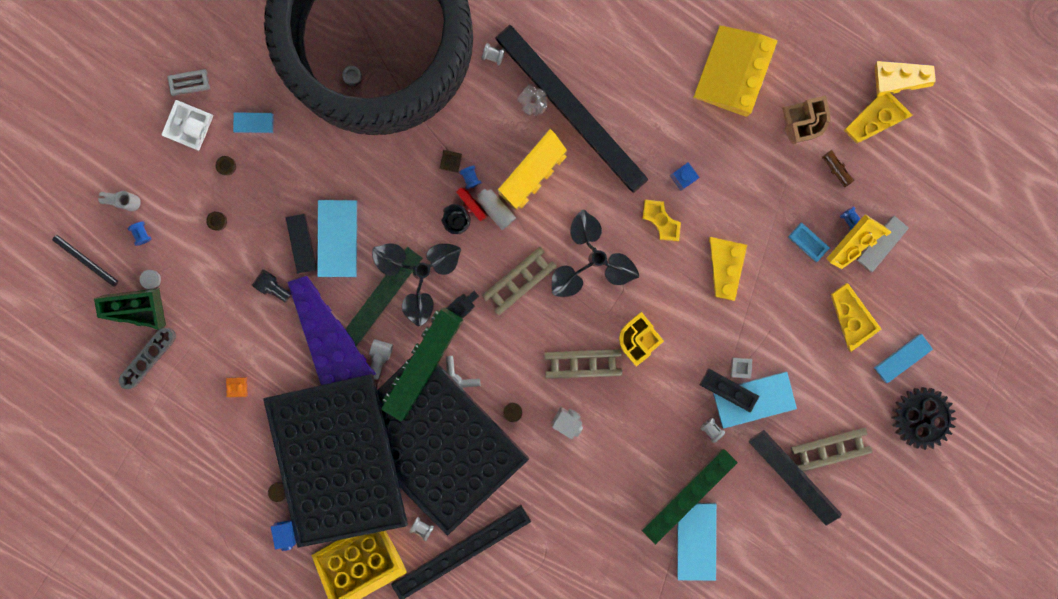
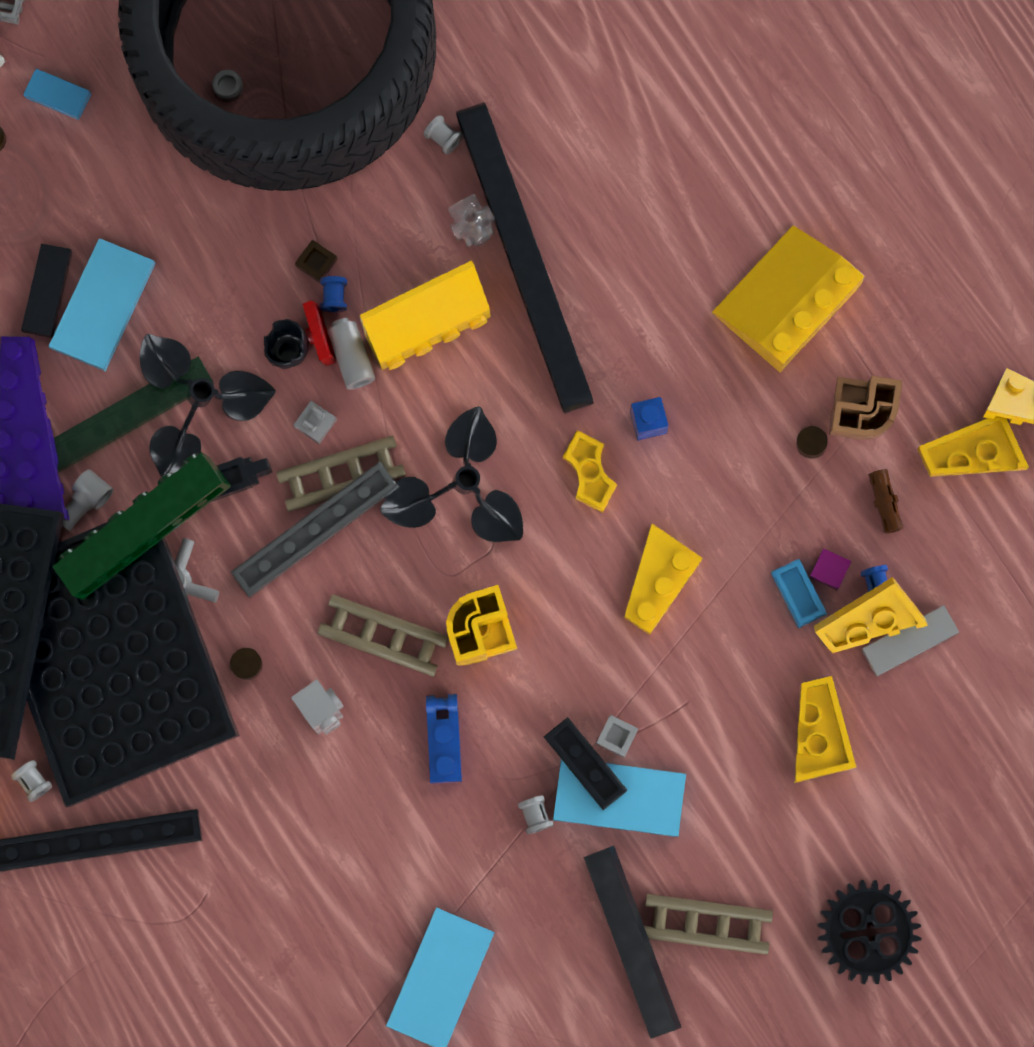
camera: 25 degrees right, 10 degrees down
dark green brick [641,449,738,545] -> none
dark azure tile [874,334,933,383] -> none
none -> dark grey tile [231,462,399,598]
none -> light grey tile [294,401,337,445]
none -> blue plate [426,694,462,784]
none -> dark brown tile [796,426,828,459]
none -> magenta tile [809,548,852,591]

